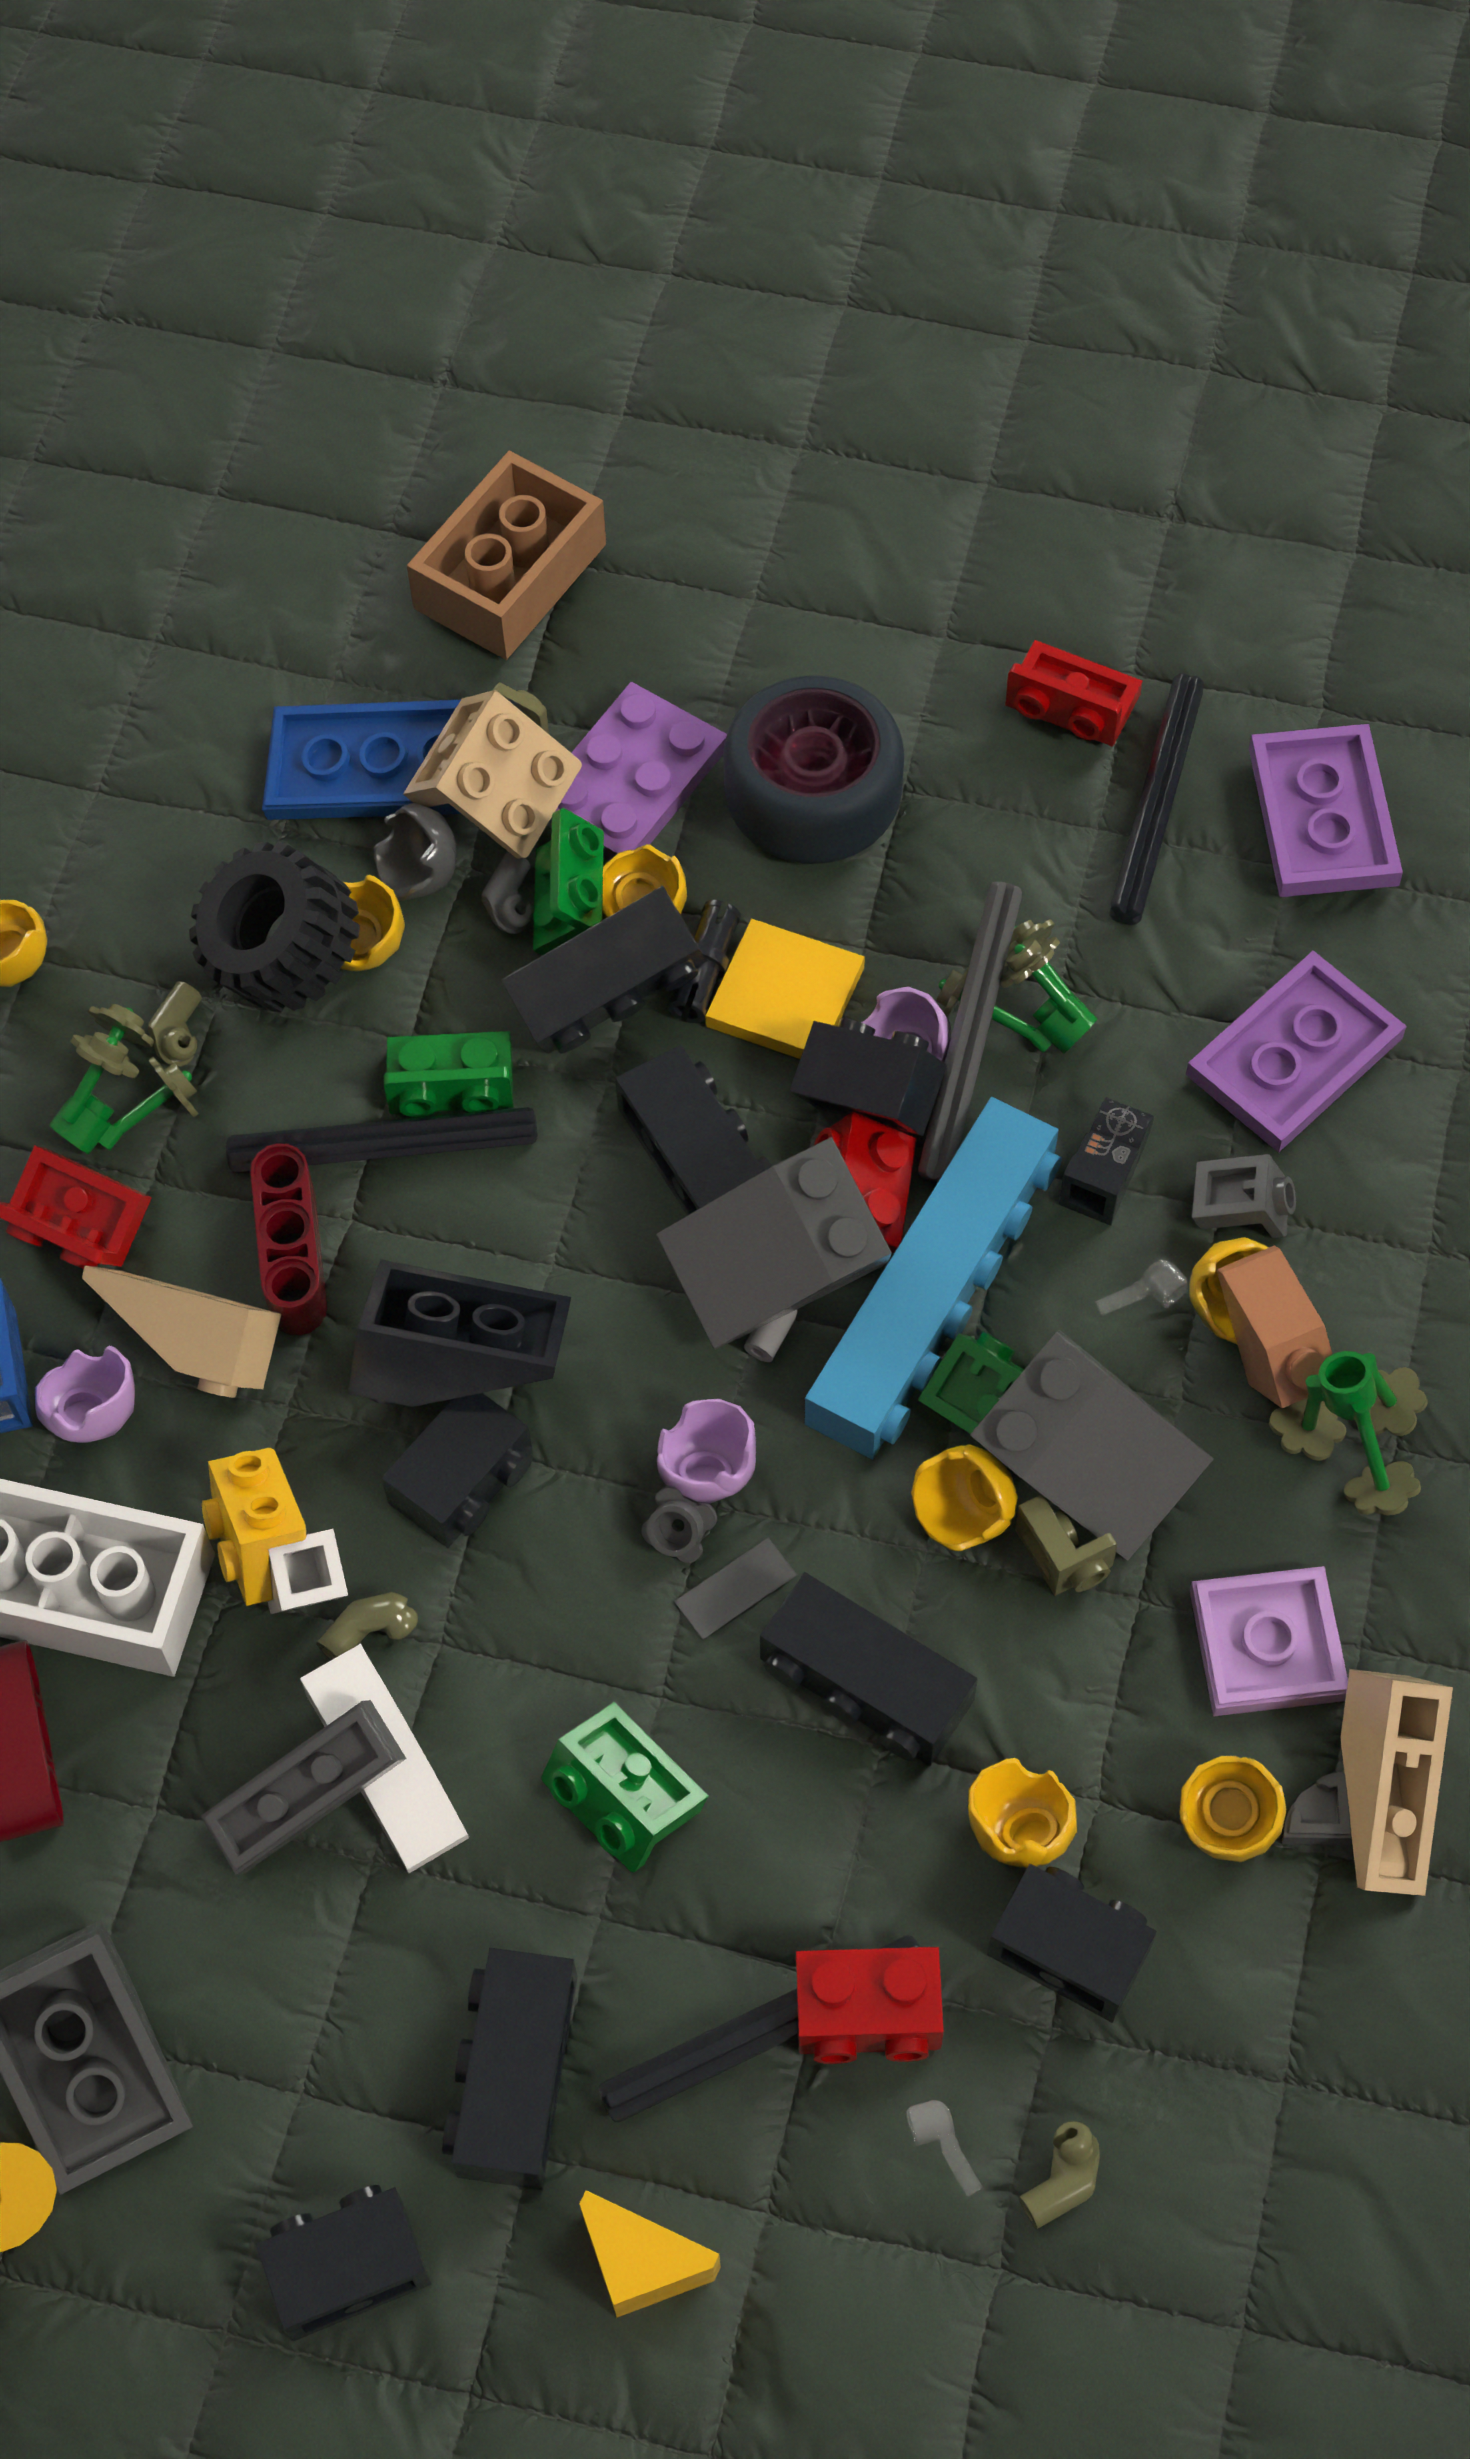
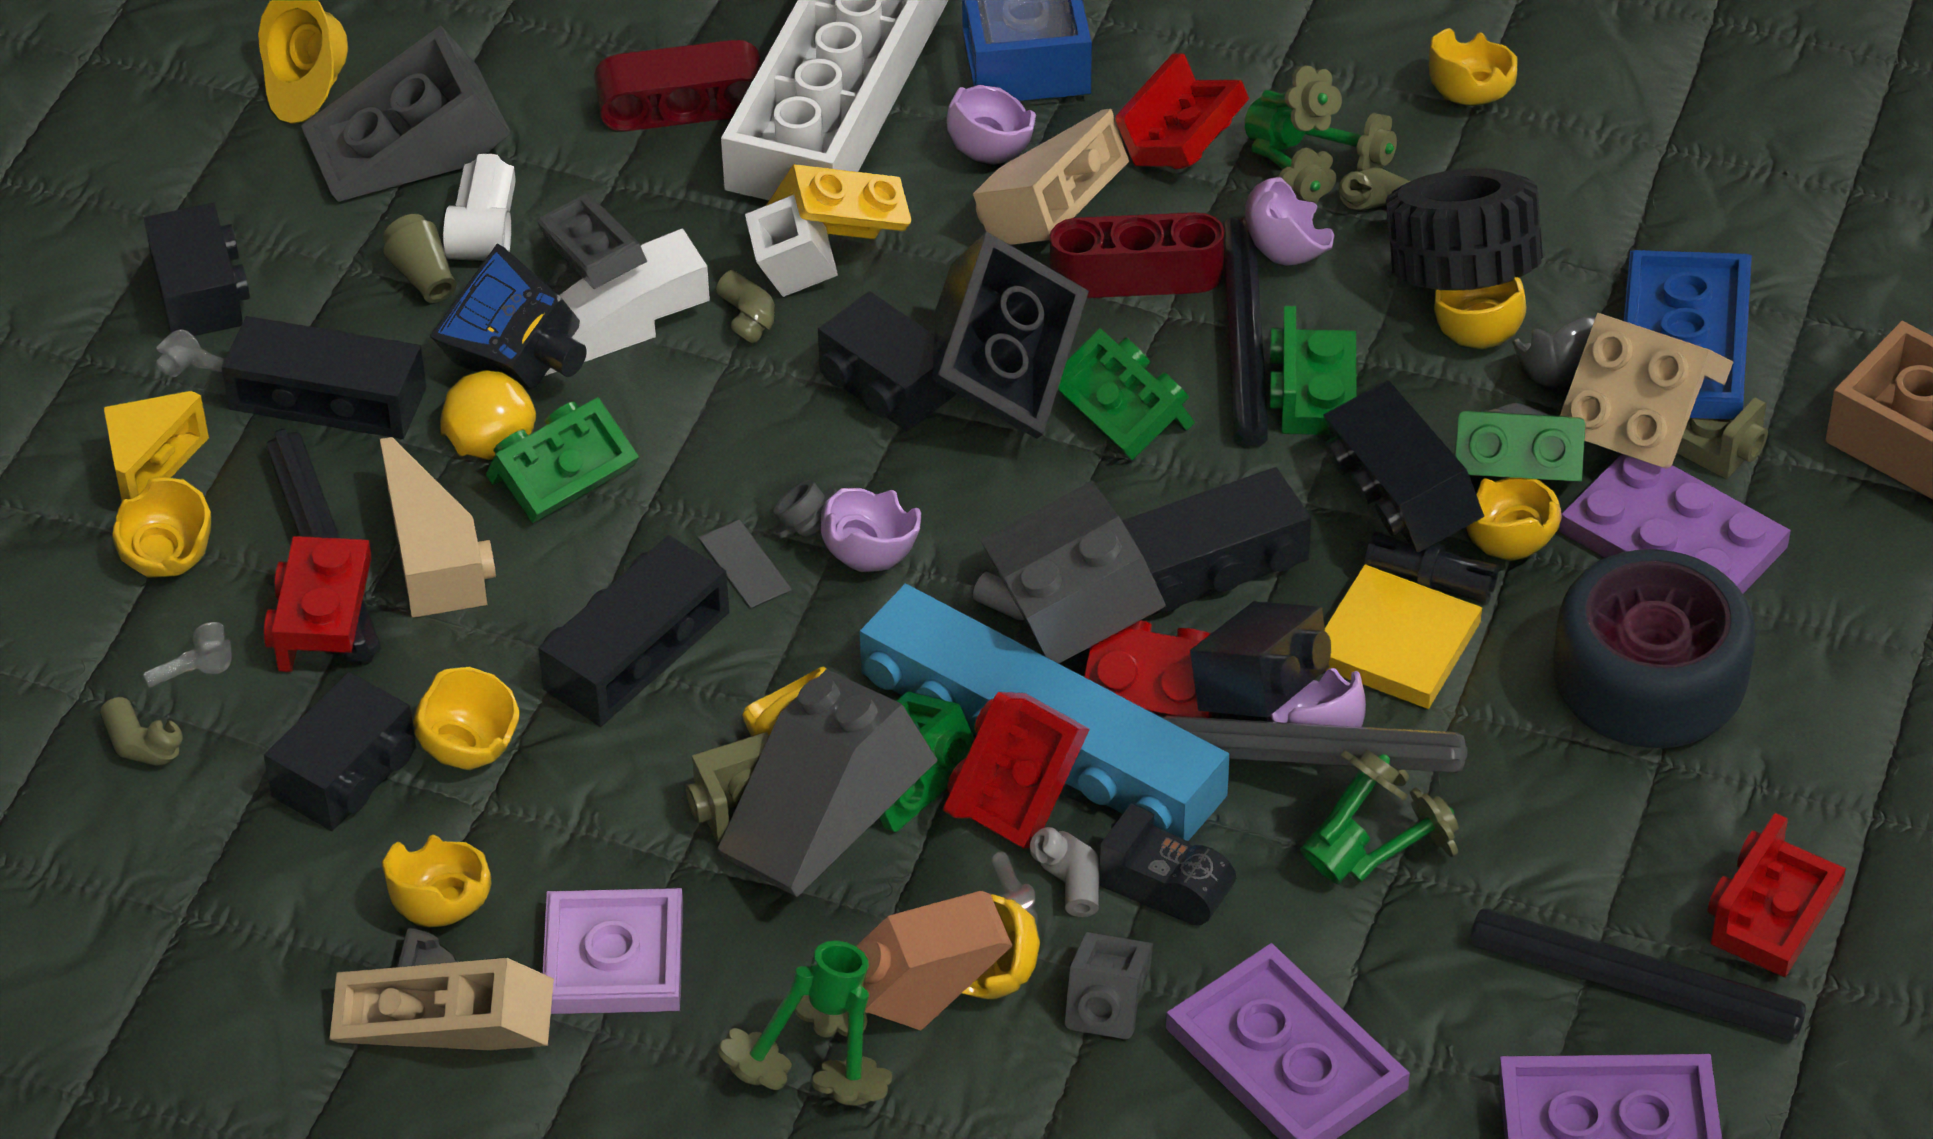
camera: 95 degrees right, 15 degrees down
none -> yellow hair [112,477,211,578]
none -> clear hand [156,329,225,377]
none -> tan slope [380,437,496,618]
none -> olive cone [383,214,457,303]
none -> torso [430,243,587,390]
none -> yellow hair [440,371,536,460]
none -> white piece [443,154,516,261]
none -> red bracket [943,692,1090,848]
none -> light grey arm [1030,827,1099,917]
none -> green bracket [1057,328,1196,460]
none -> lavender hair [1245,177,1334,266]

